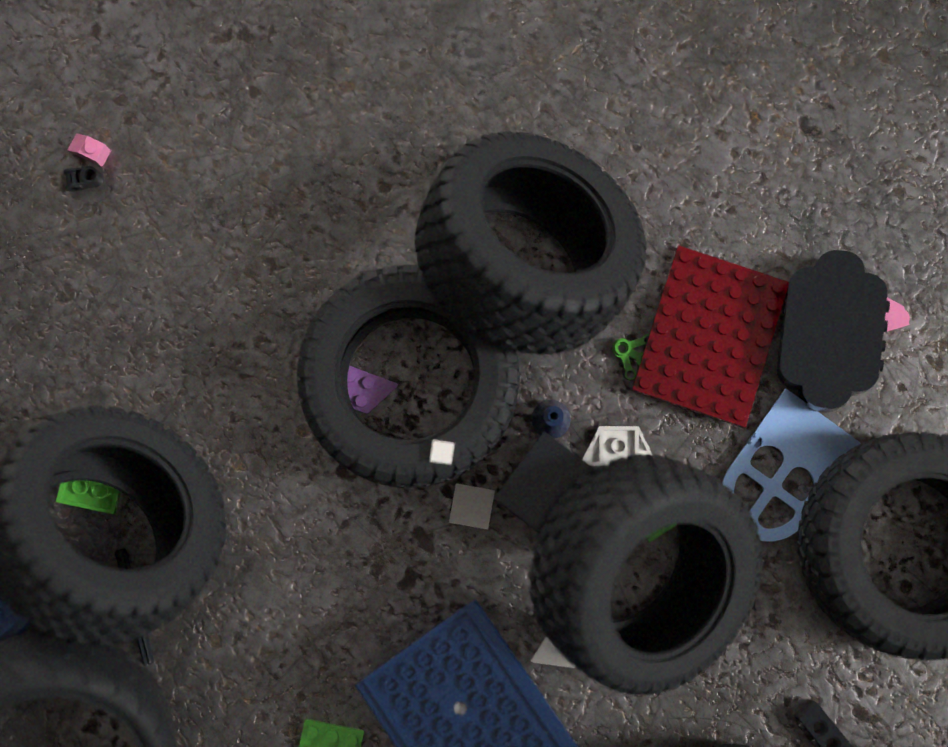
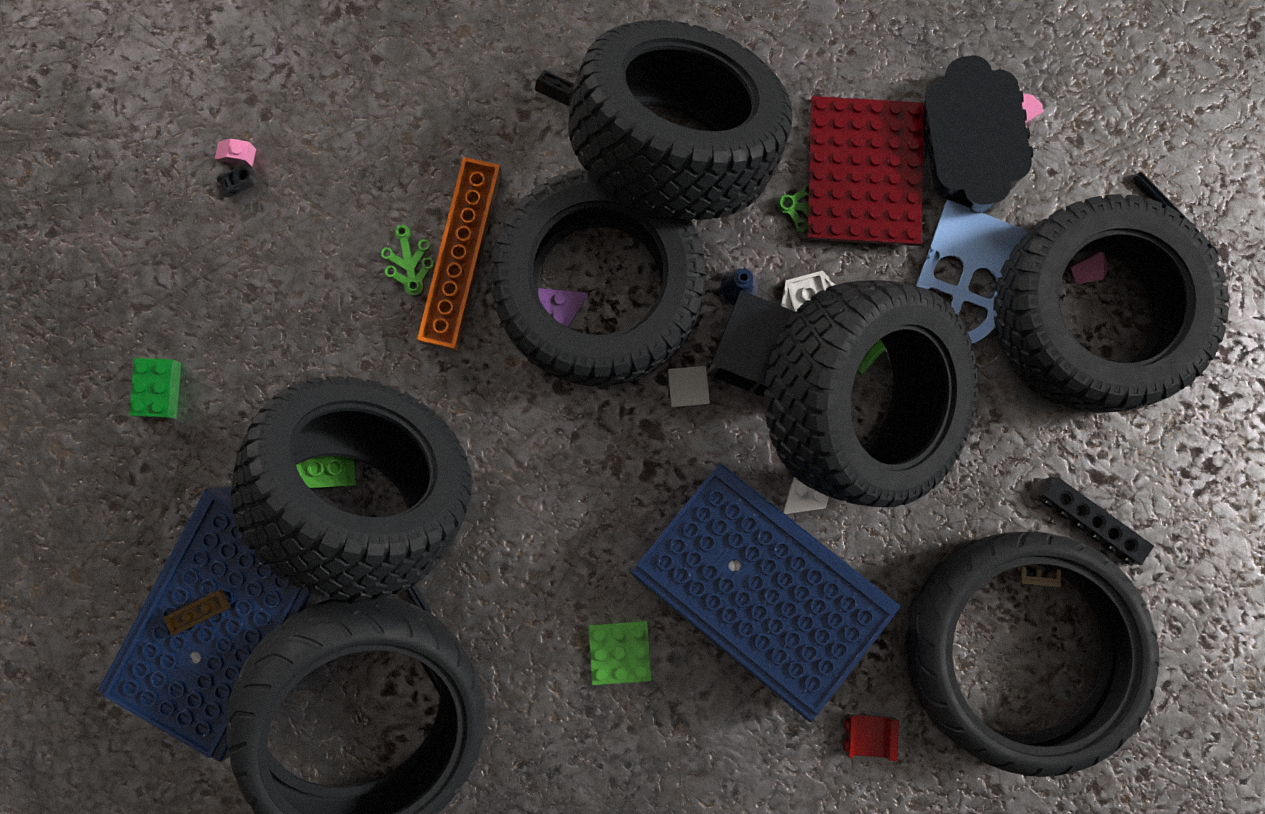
camera: 20 degrees left, 0 degrees up
white tile [430,440,454,464] -> none
none -> bright green plant [381,225,434,296]
none -> orange brick [417,157,502,352]
none -> black slope [535,70,574,105]
none -> bright pink slope [1069,252,1109,284]

